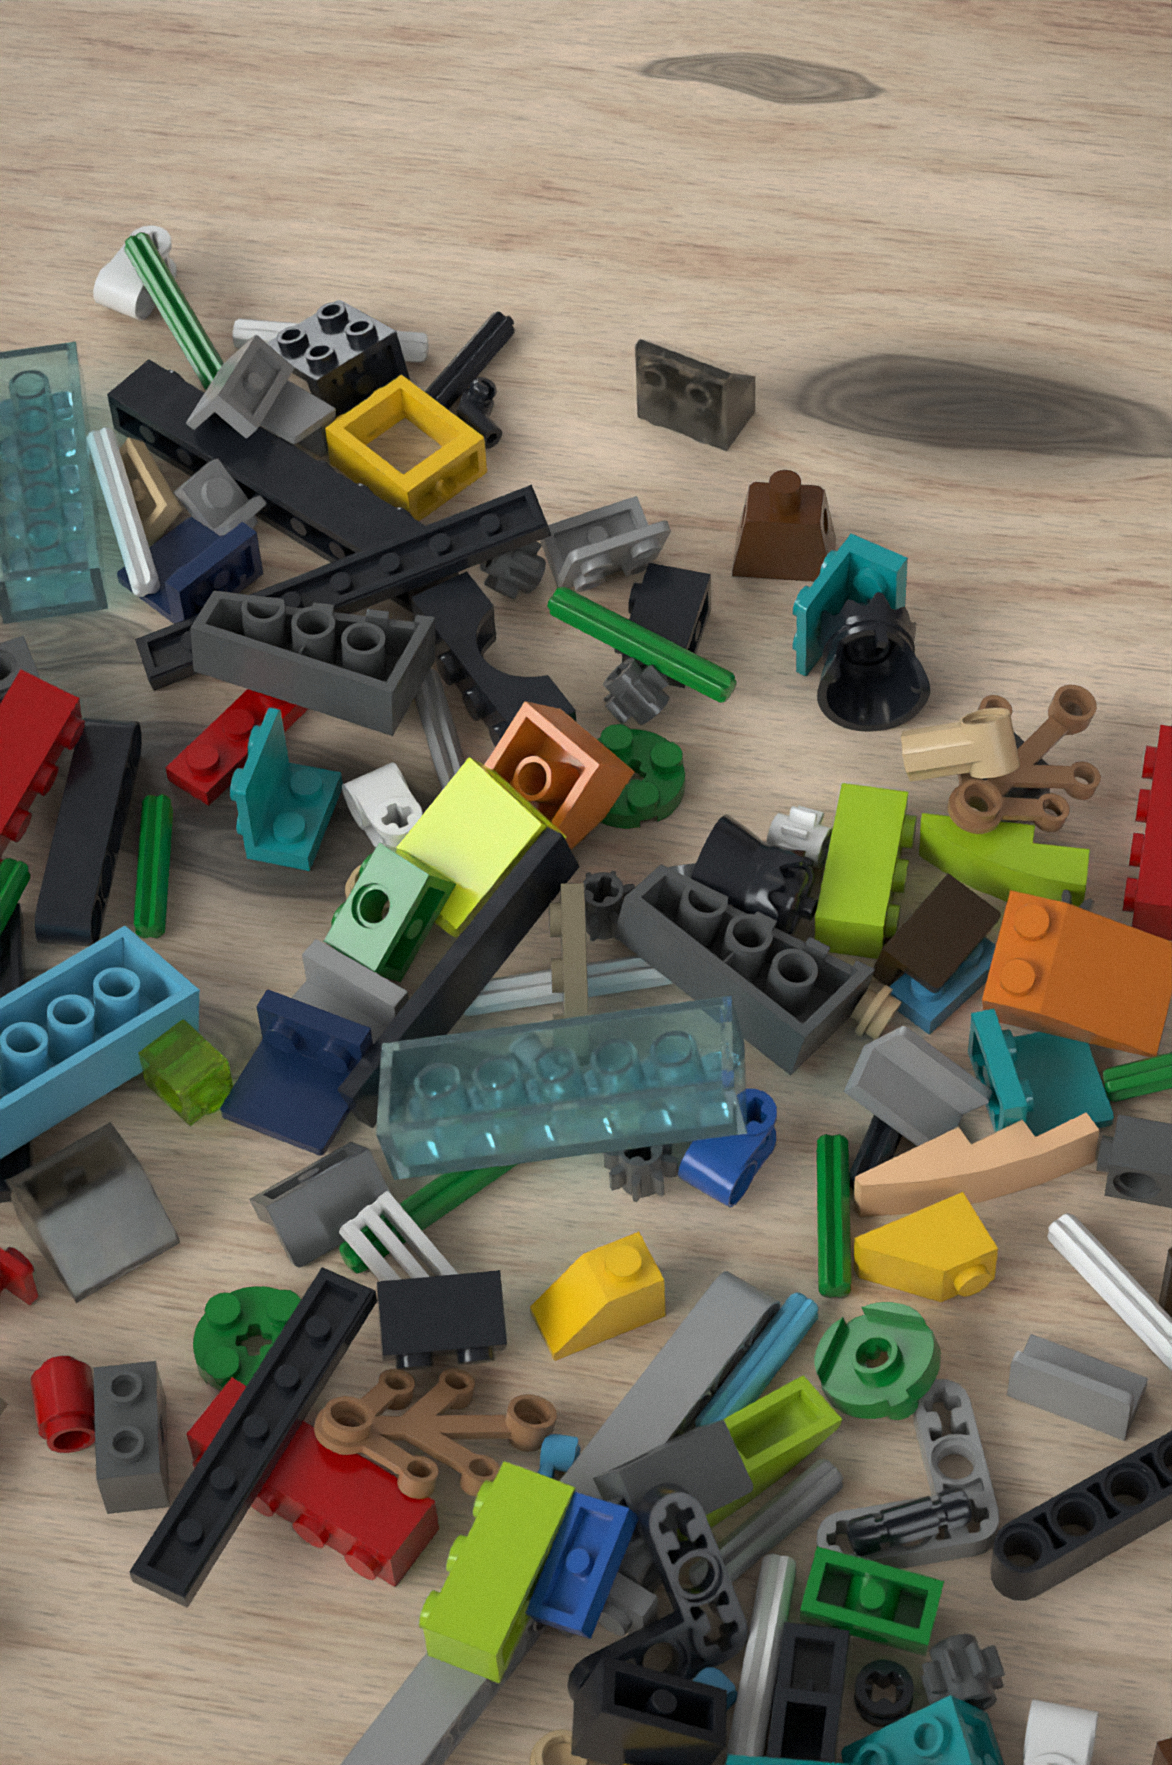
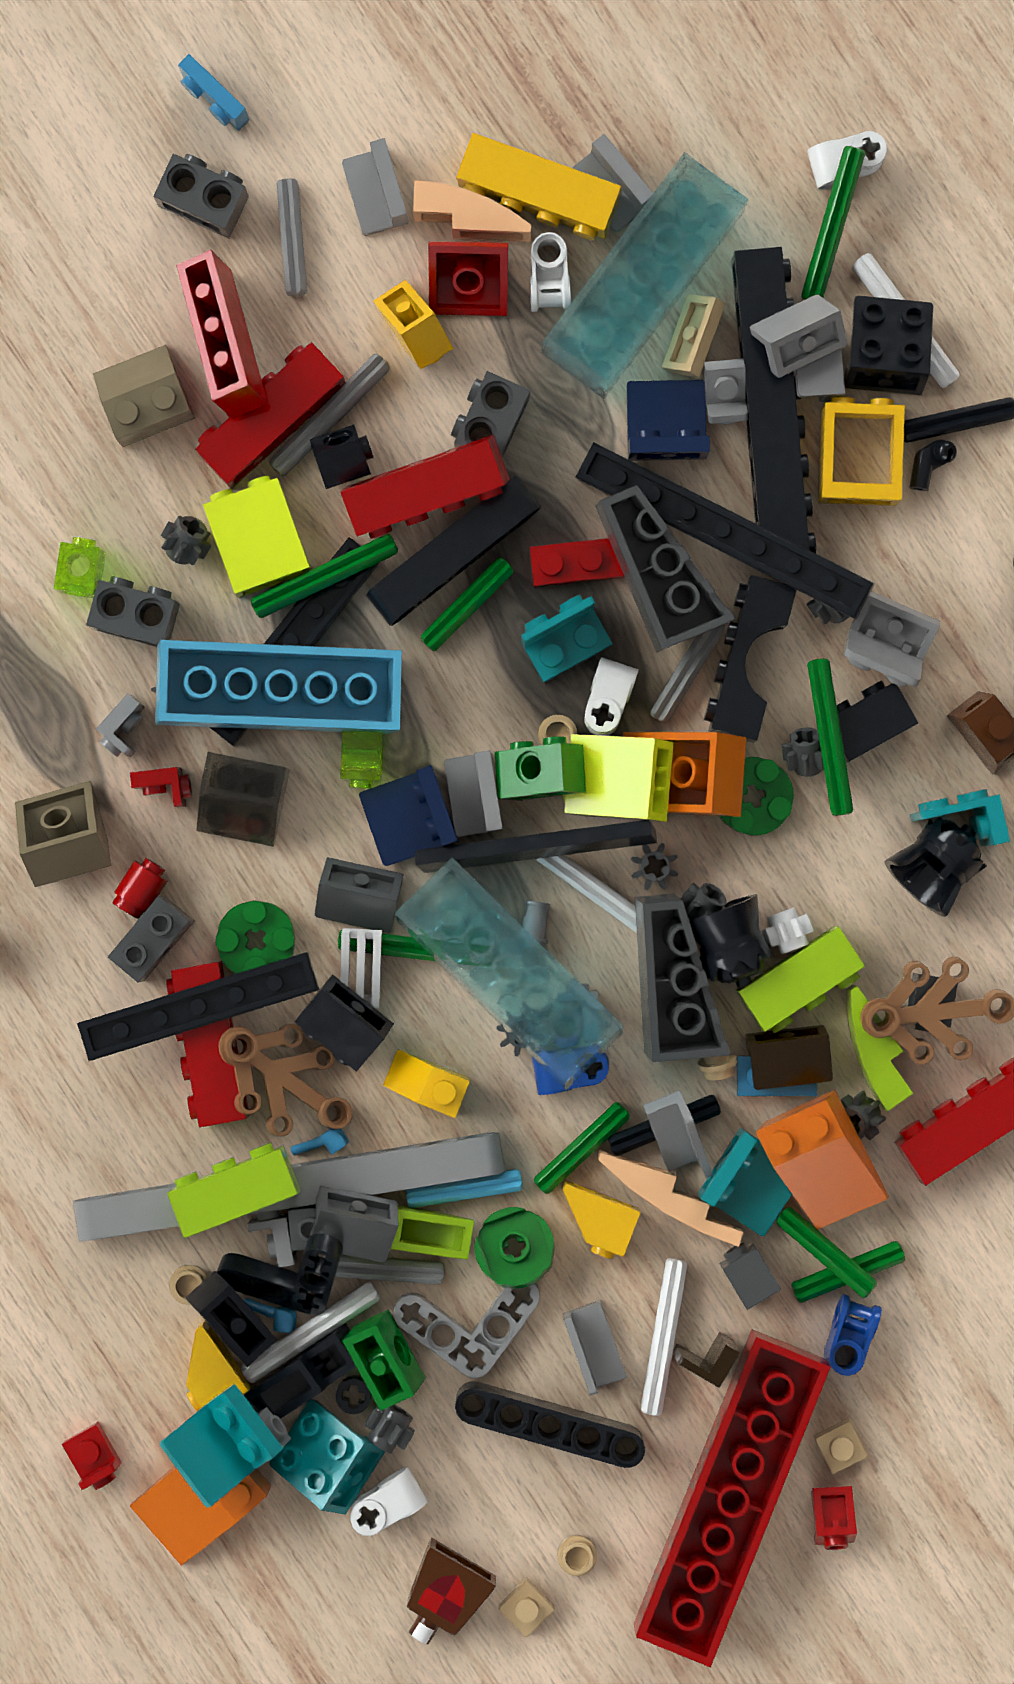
camera: 45 degrees right, 35 degrees up
white axle [87,427,160,597] -> none
blue plate [525,1492,639,1639] -> none
dark tan plate [549,883,590,1066] -> none
black axle [847,1487,972,1556] -> none
tan piece [901,708,1020,782] -> none

